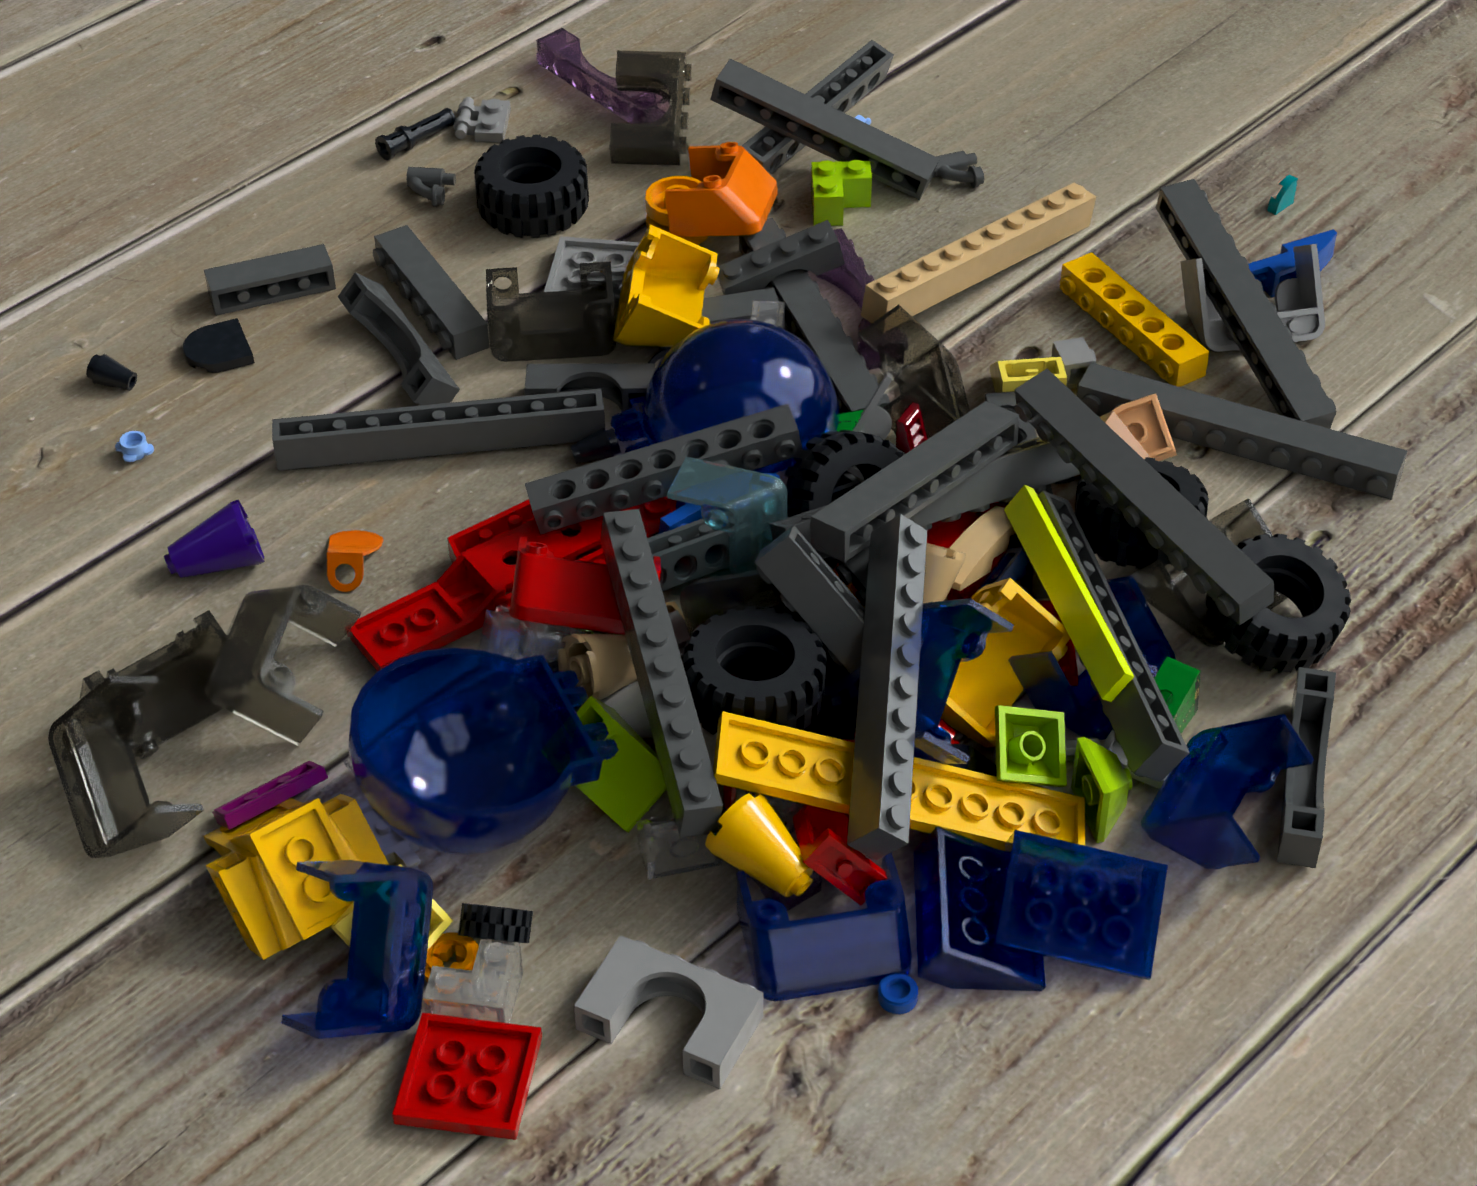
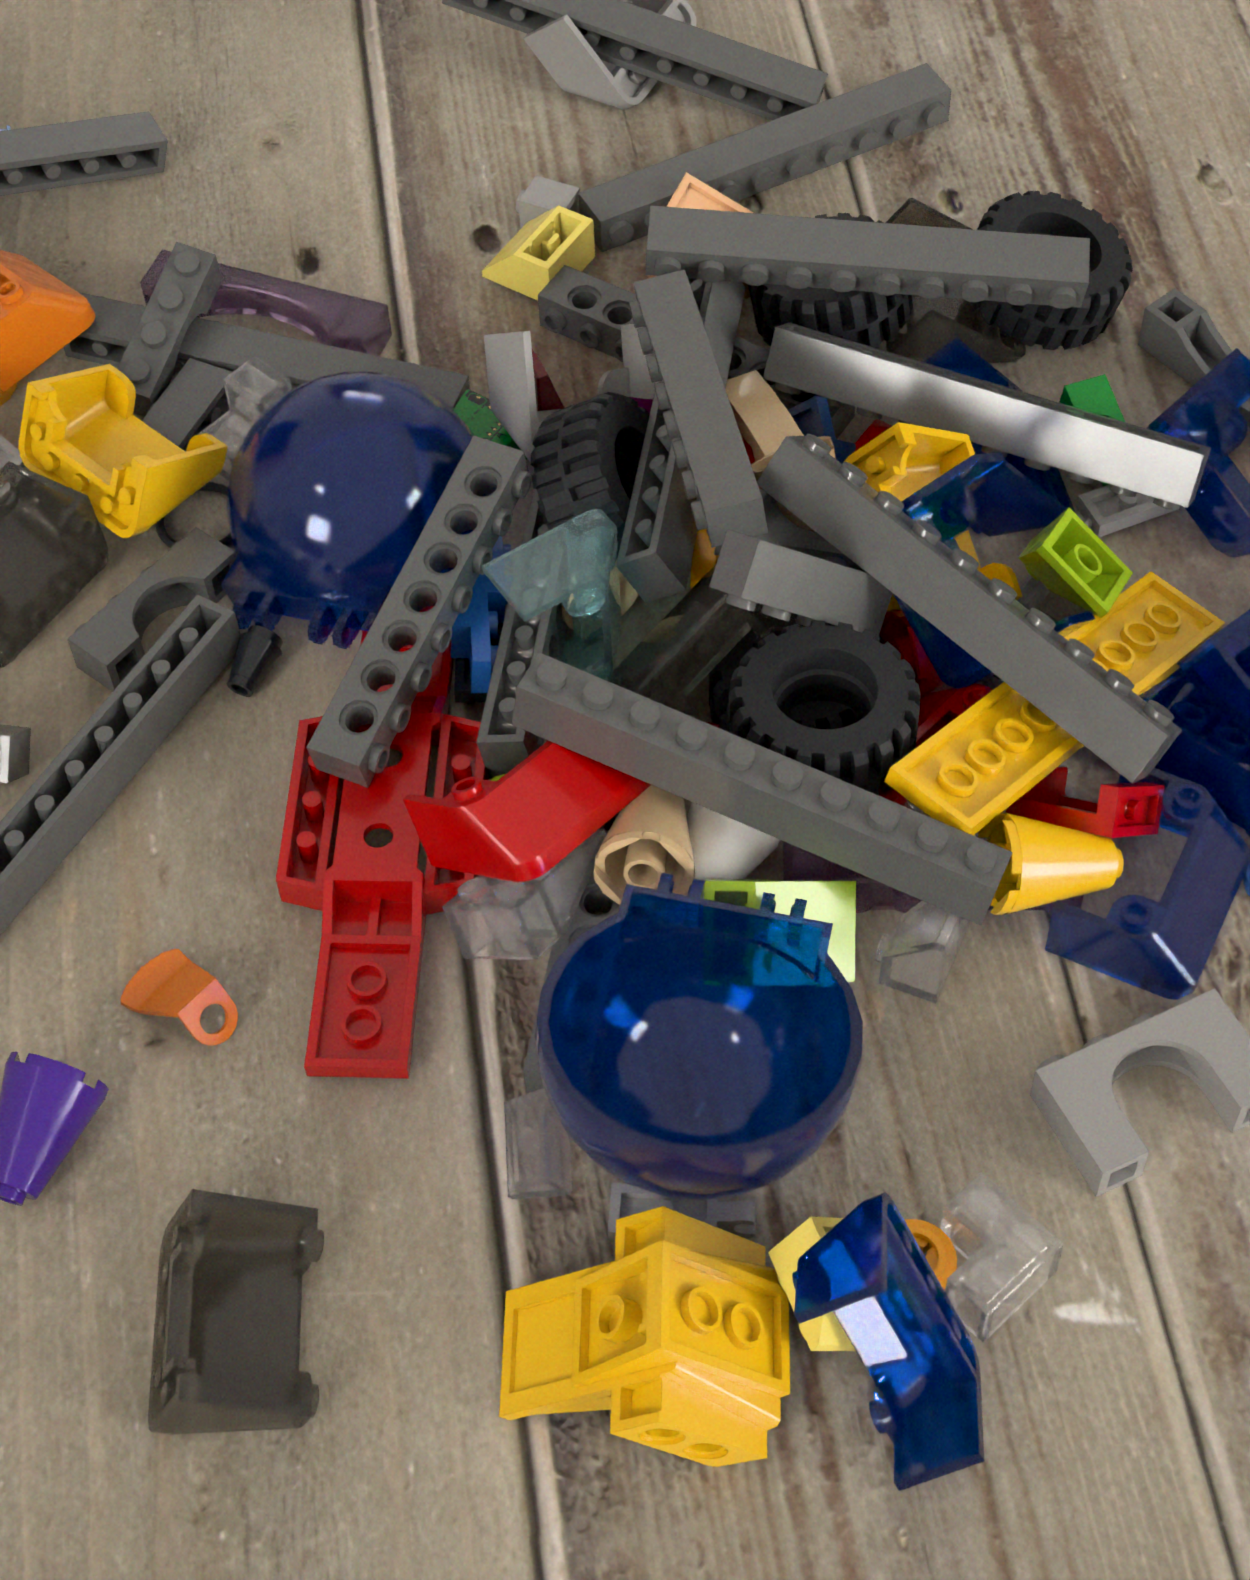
camera: 50 degrees left, 10 degrees up
clear smoke windscreen [48,676,204,858] -> none
clear smoke windscreen [205,585,361,746] -> none
magenta tile [212,761,328,830] -> none
red plate [392,1013,542,1140] -> none
black tyre [458,903,533,943] -> none
lime brick [811,160,872,226] -> none
clear smoke windscreen [859,304,970,439] -> none
tan brick [861,182,1097,331] -> none
dark grey plant [933,151,984,188] -> none
neon yellow tile [1004,485,1134,702] -> none
yellow brick [1060,252,1209,387] -> none
lime slope [1071,737,1133,843] -> none

